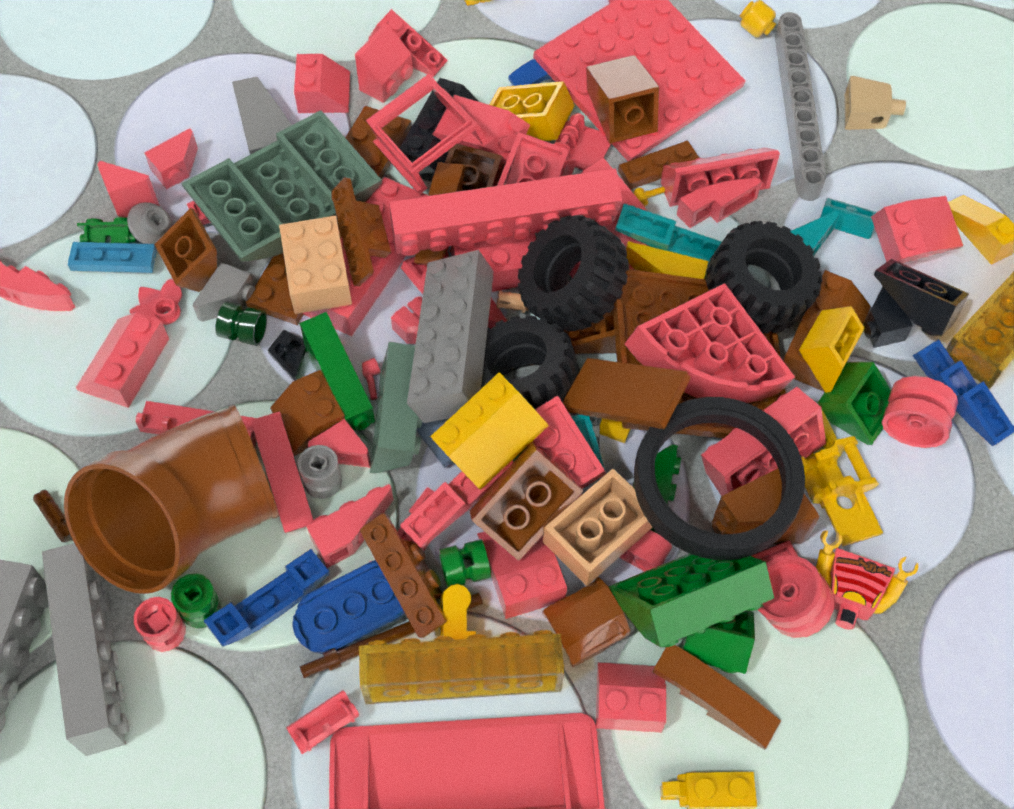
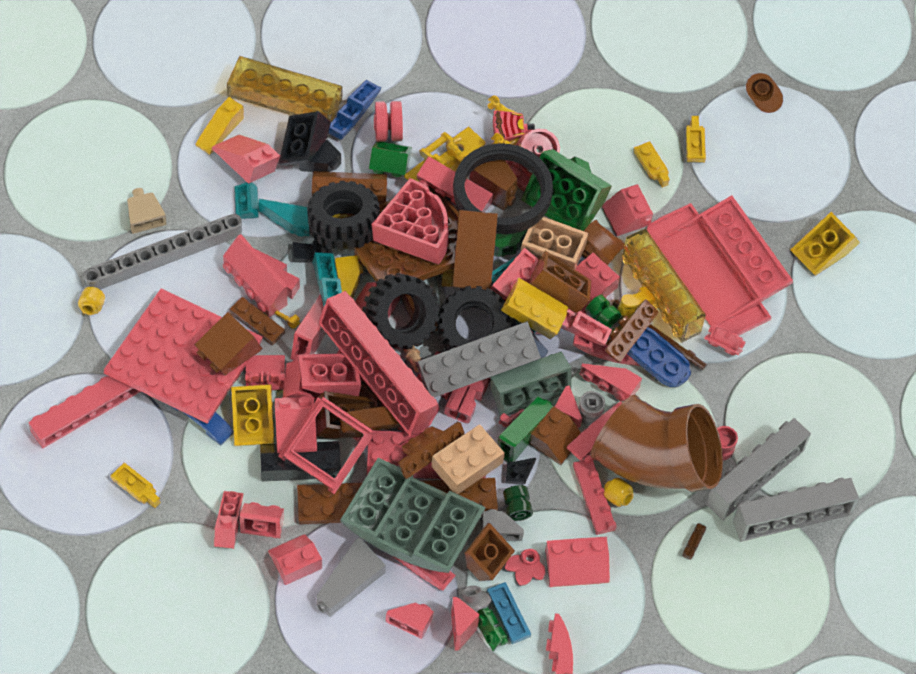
camera: 120 degrees left, 0 degrees up
blue slope [204,549,330,647] -> none
dark orange slope [652,645,781,750] -> none
yellow slope [799,306,864,393] -> none

